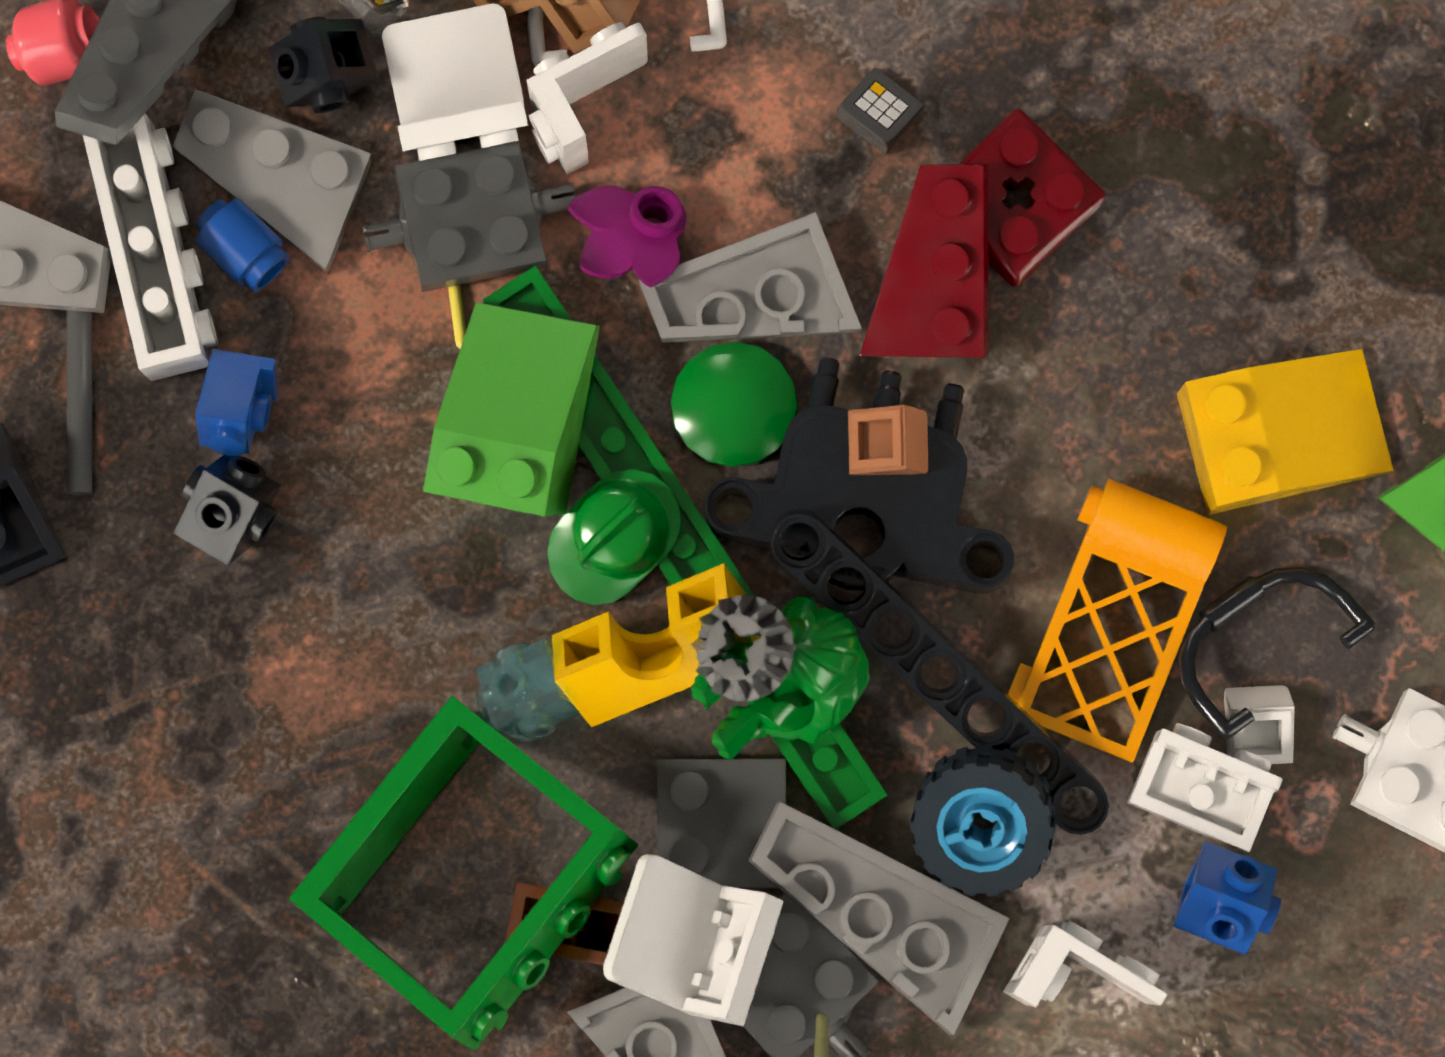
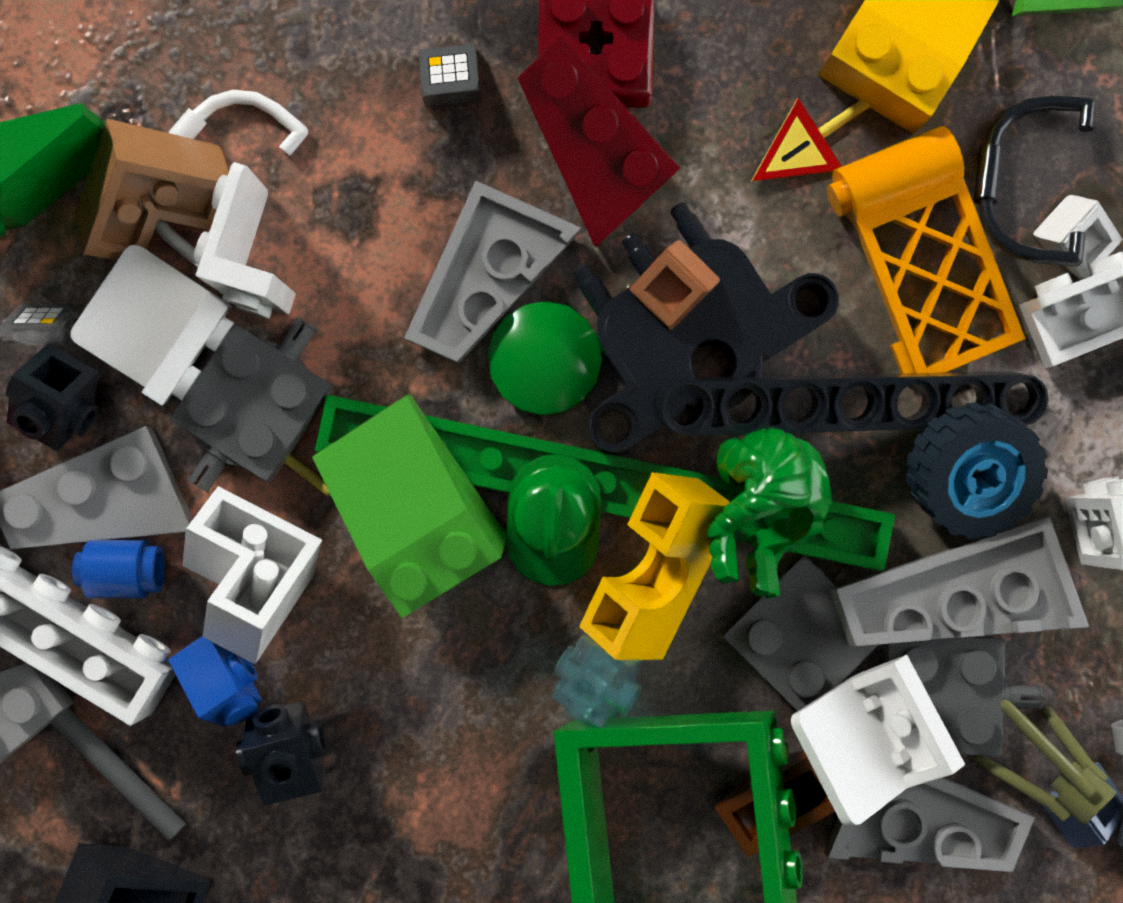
camera: 50 degrees left, 5 degrees up
magenta plate [568,185,686,287] -> none
dark grey gear [691,594,794,701] -> none
none -> white brick [182,486,322,664]
none -> piece [751,98,870,182]

